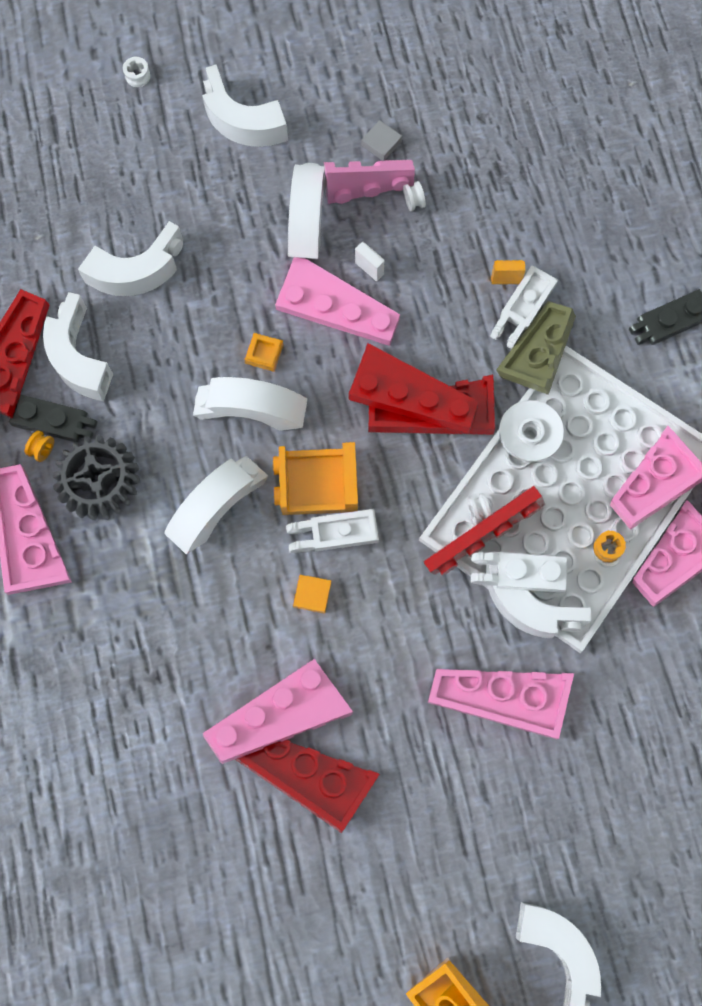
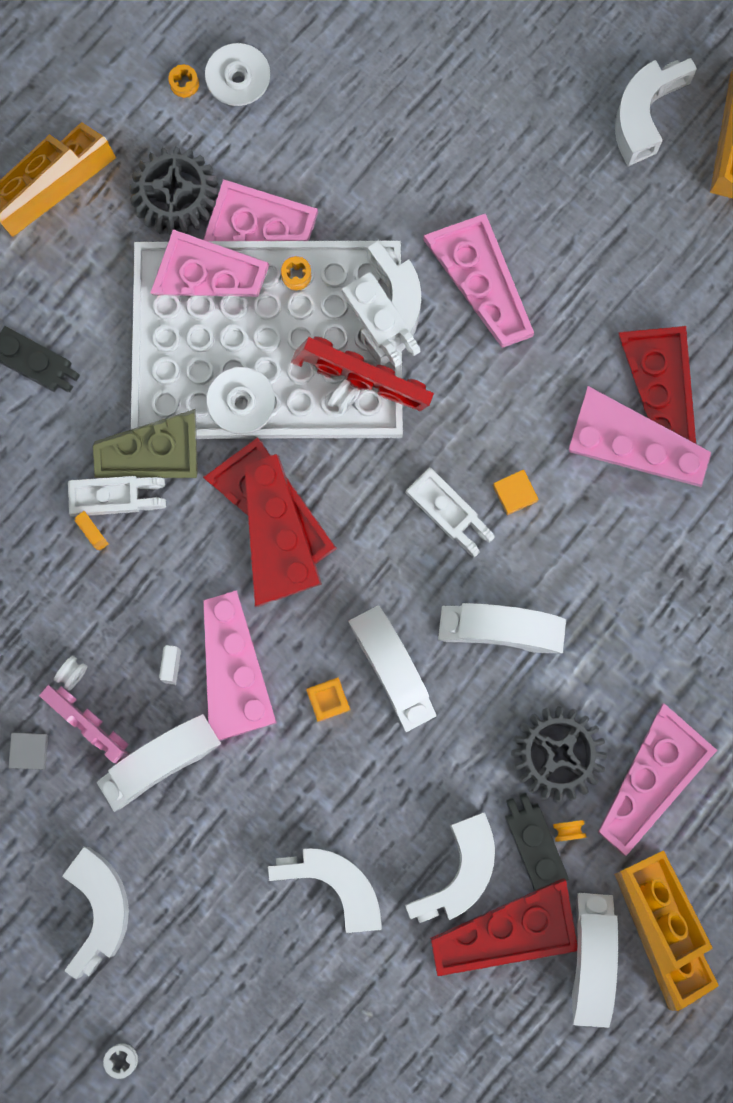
camera: 130 degrees left, 5 degrees up
light orange panel [273,442,358,515] -> none

